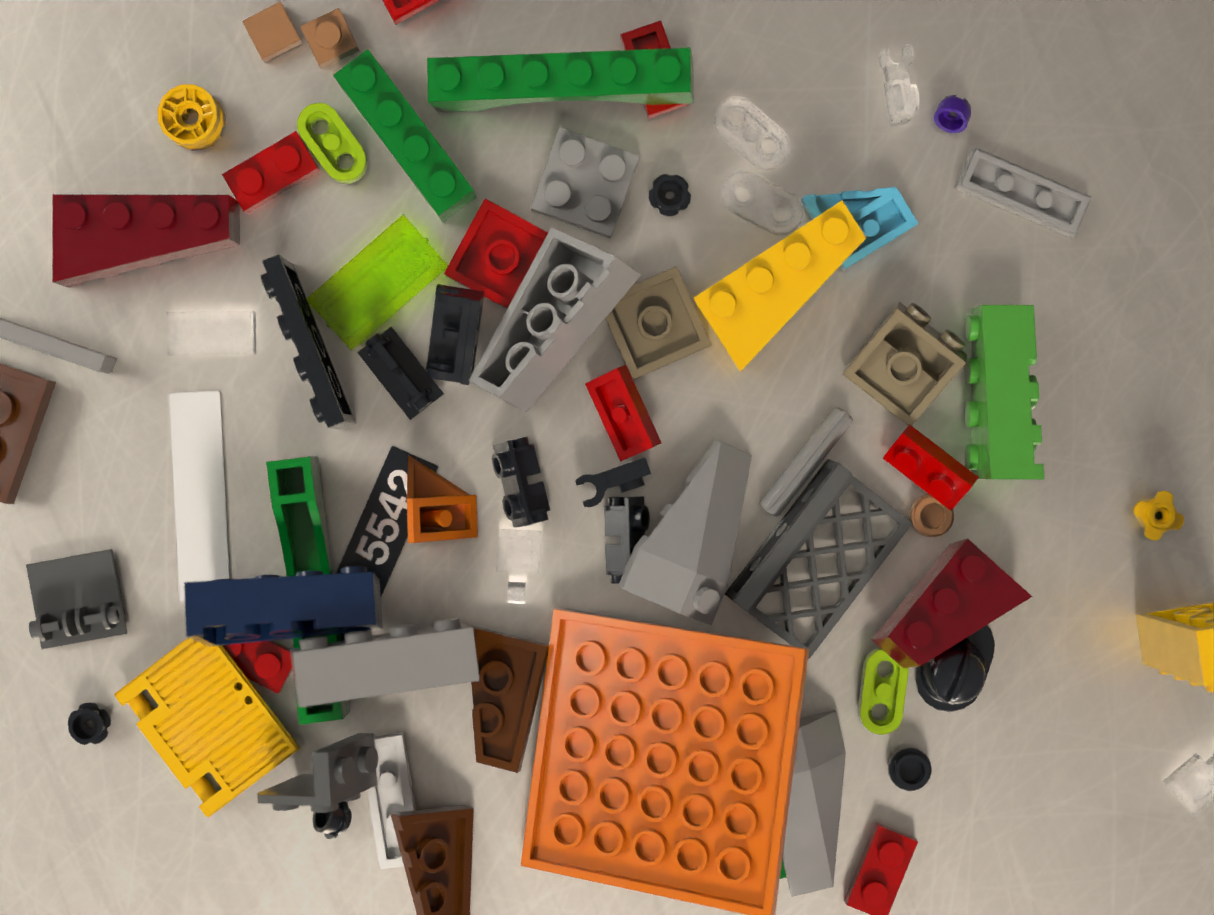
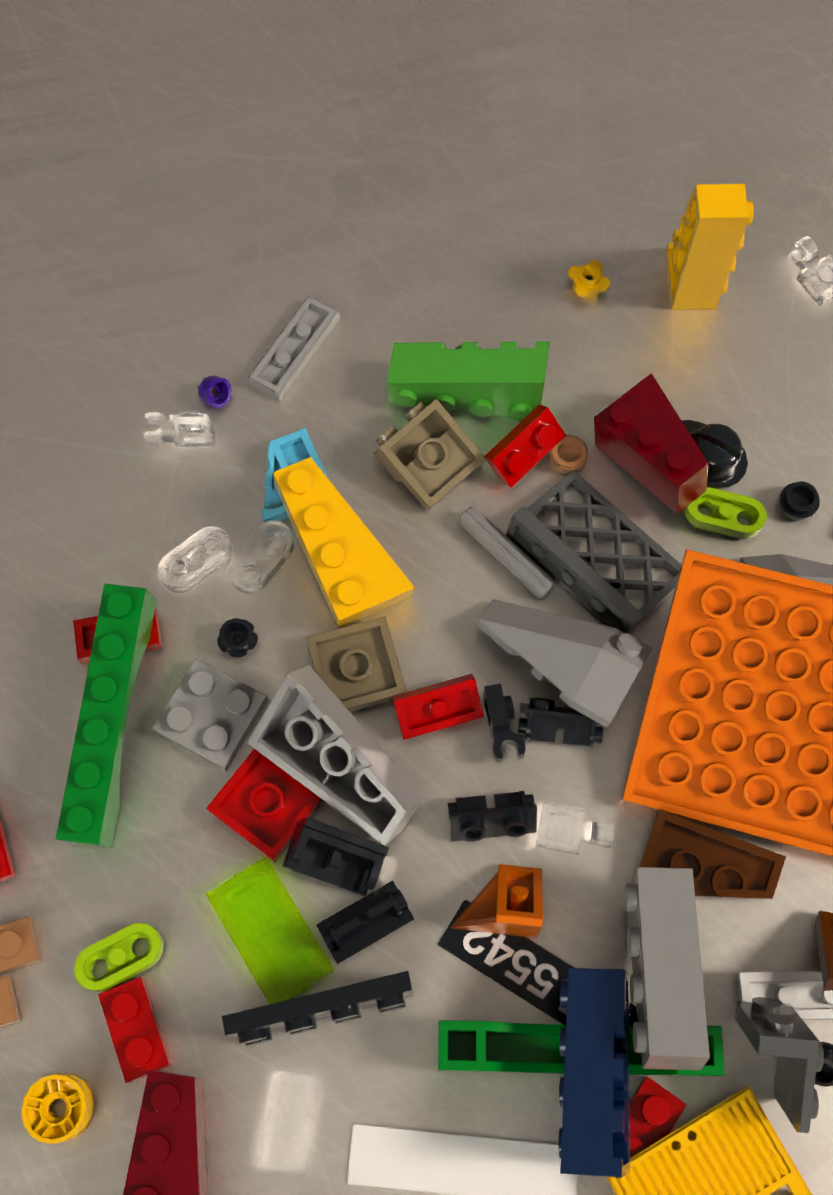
camera: 80 degrees left, 20 degrees down
green arch [333,49,477,223] -> none

